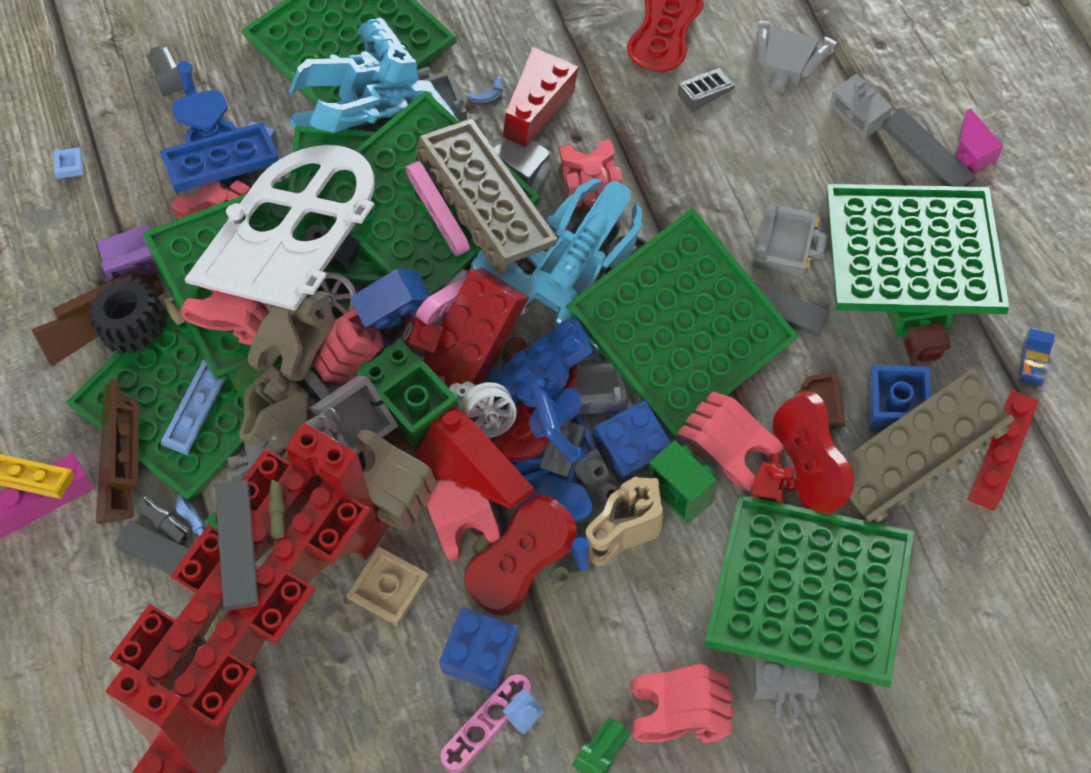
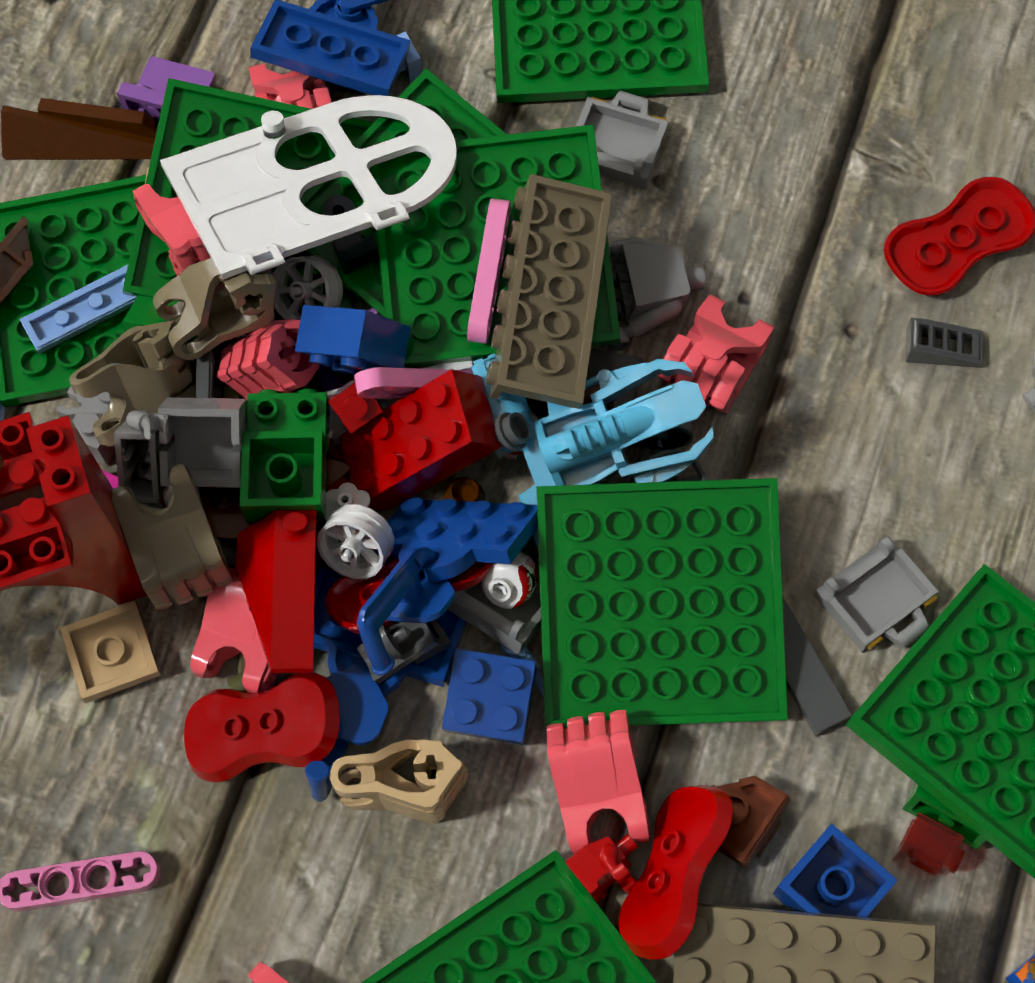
camera: 40 degrees right, 5 degrees up
black tyre [88,278,167,354] -> none
medium azure piece [289,18,459,133] -> none
blue brick [439,607,520,692] -> none
light blue piece [468,76,504,104] -> none
light blue plate [502,689,544,735] -> none
wedge [503,47,578,147] -> none
olive hand [548,567,591,589] -> none
dark grey hips [573,449,618,509] -> none
green brick [648,440,717,524] -> none
none -> white head [482,552,540,609]
none -> dark grey plate [495,412,531,452]

